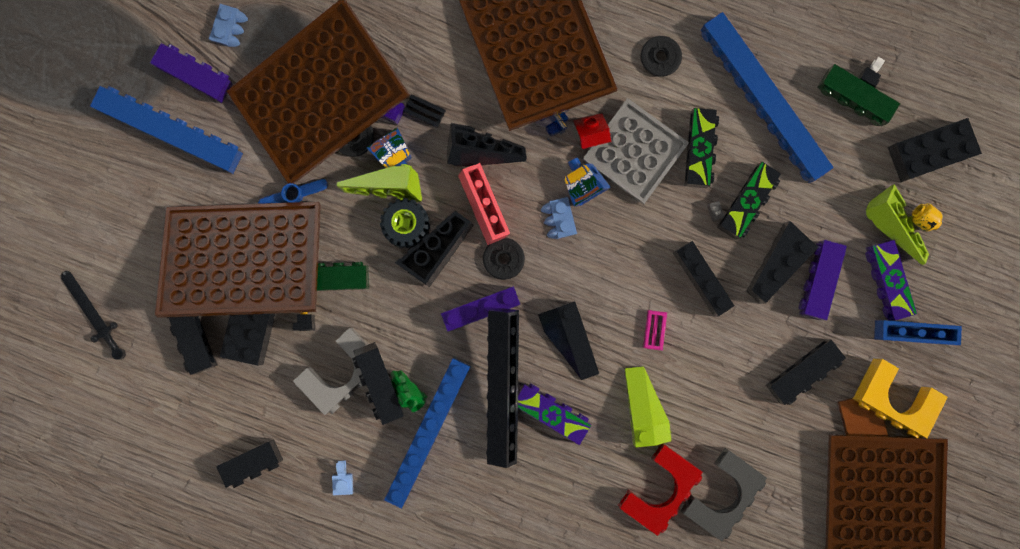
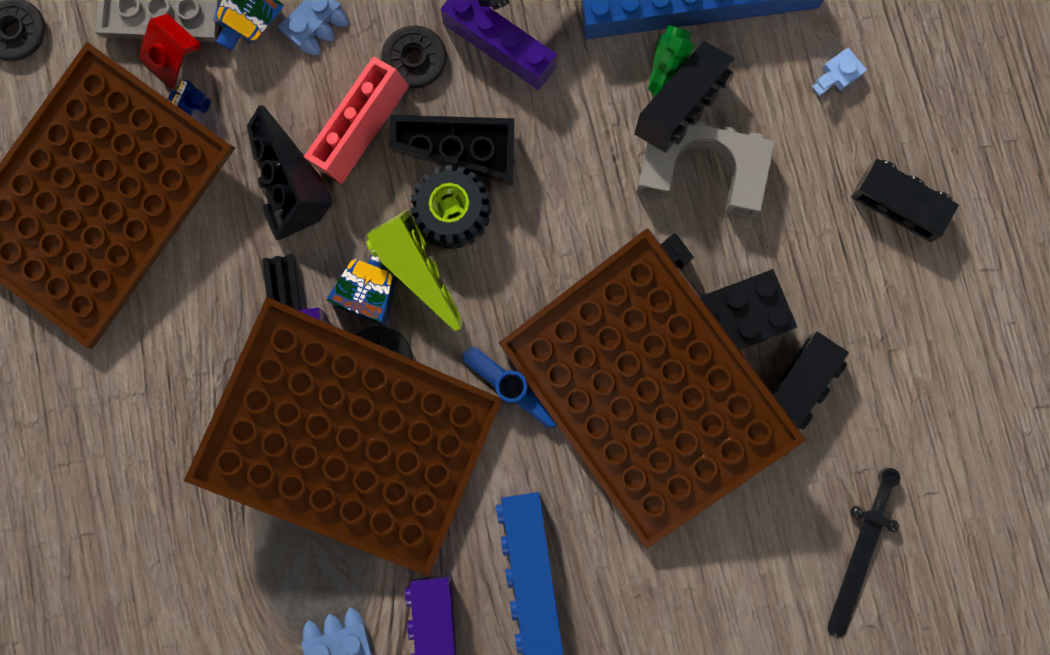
camera: 120 degrees left, 5 degrees down
dark green brick [317,262,369,291] -> none

